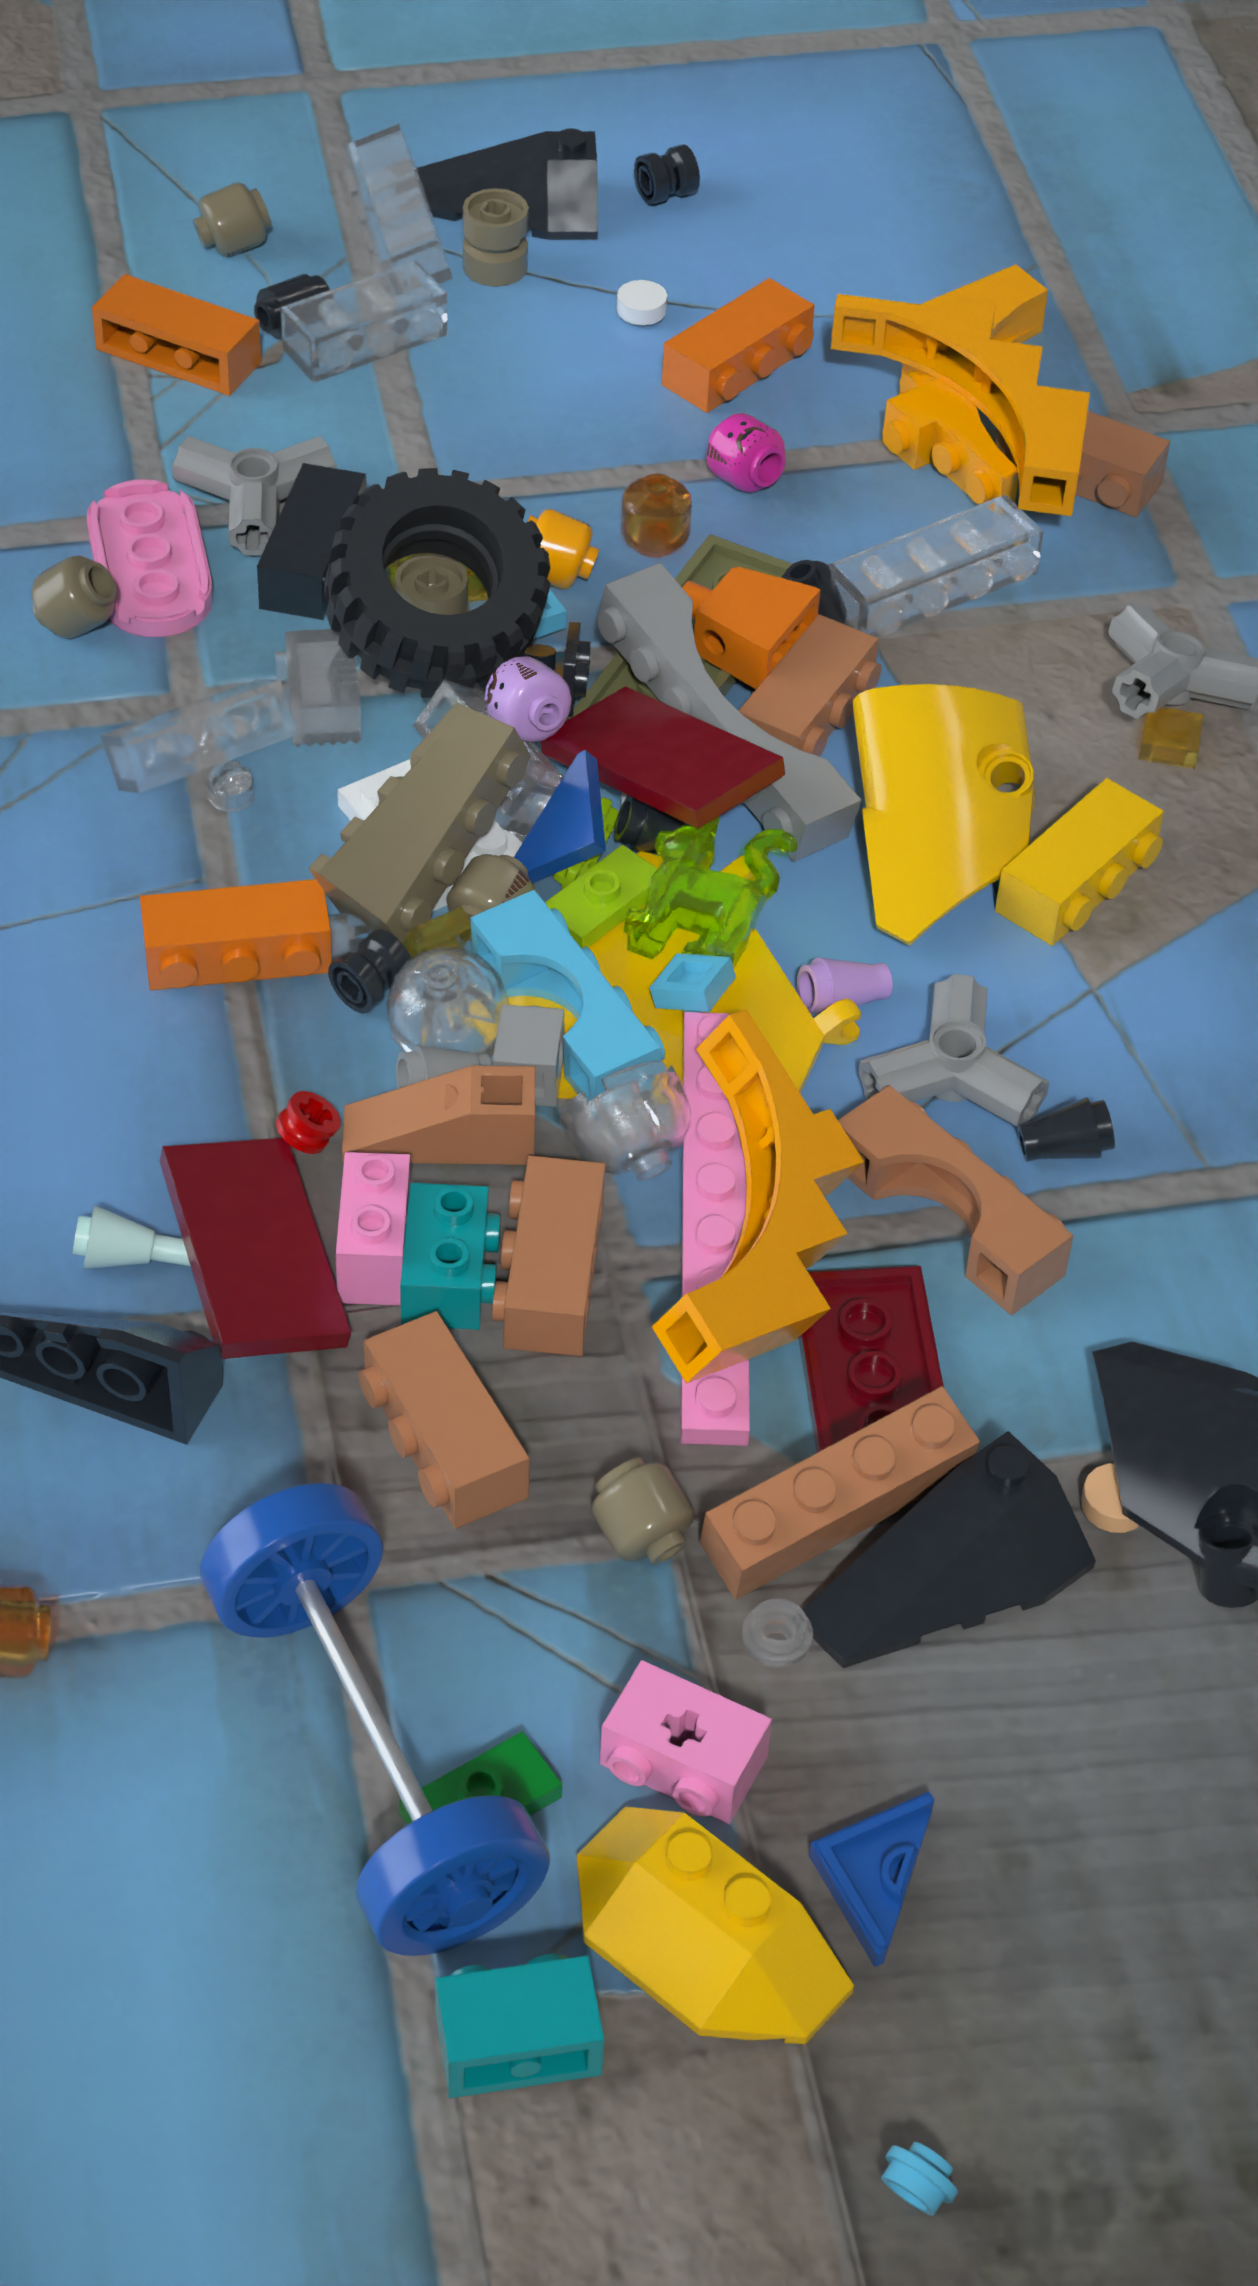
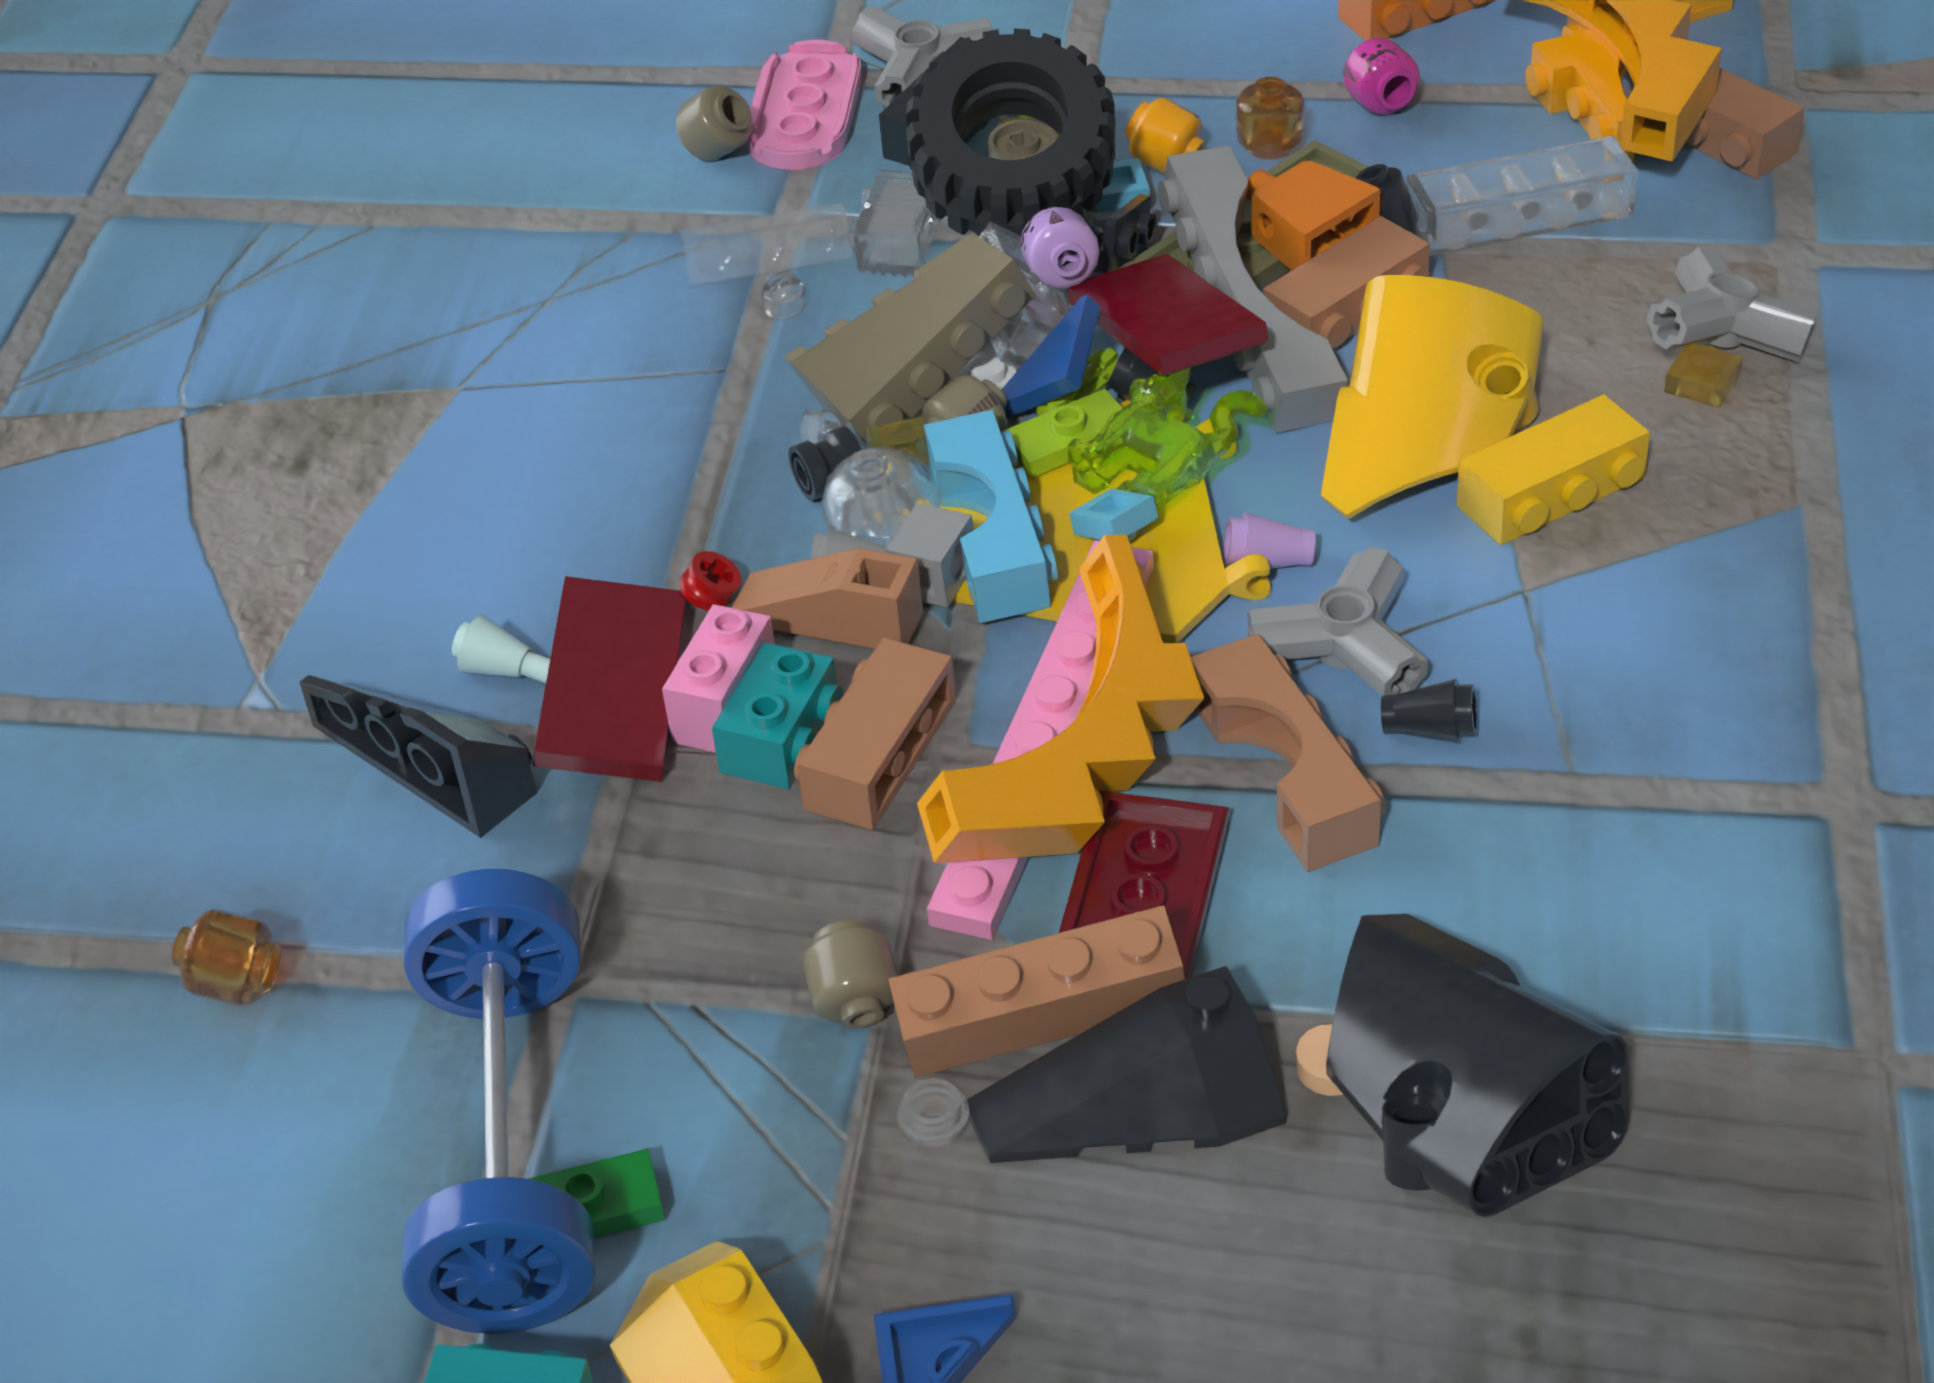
camera: 25 degrees right, 5 degrees down
orange brick [140,879,332,991] -> none
nougat brick [358,1311,530,1529] -> none
clear cylinder [559,1060,691,1181] -> none
bright pink brick [600,1660,772,1824] -> none

